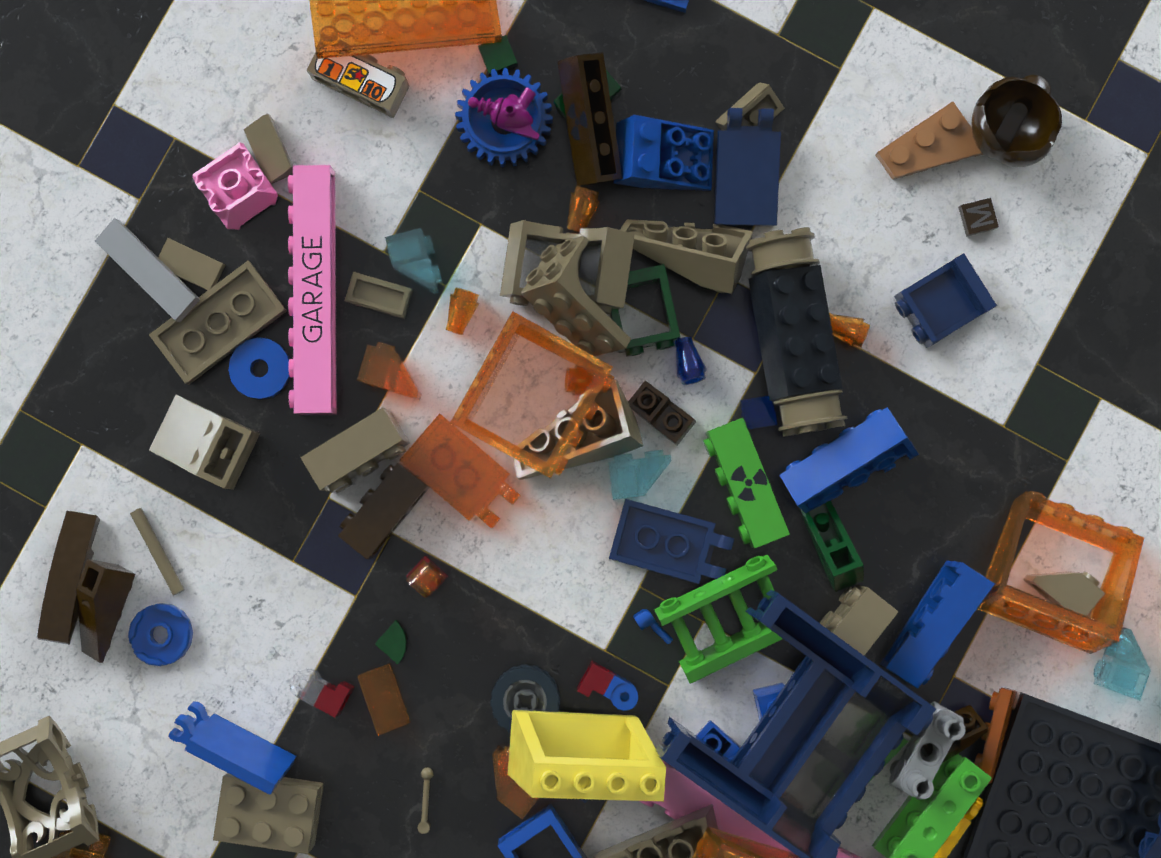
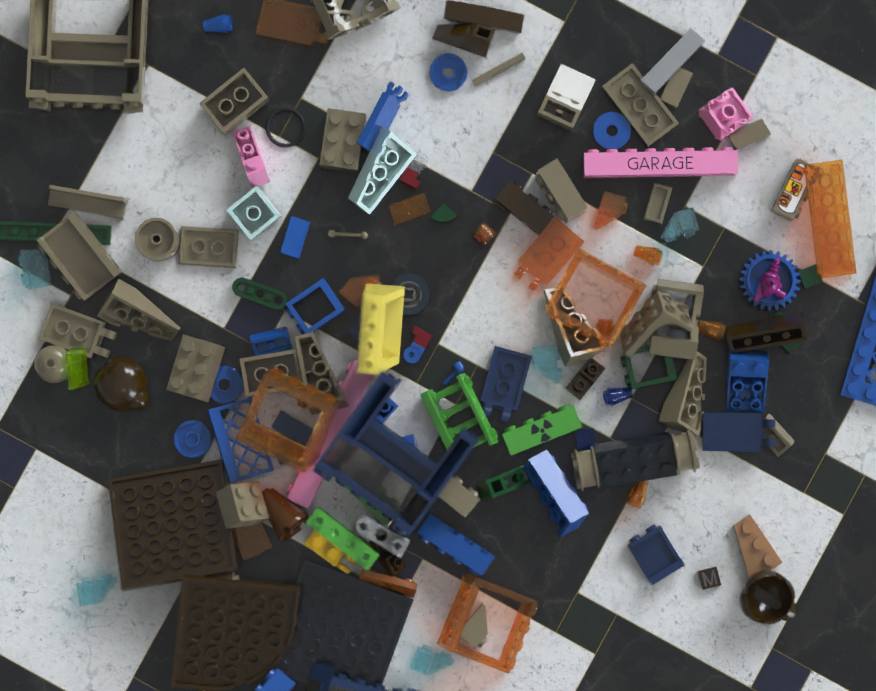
camera: 90 degrees right, 0 degrees up
none -> light aqua wedge [348,127,417,214]

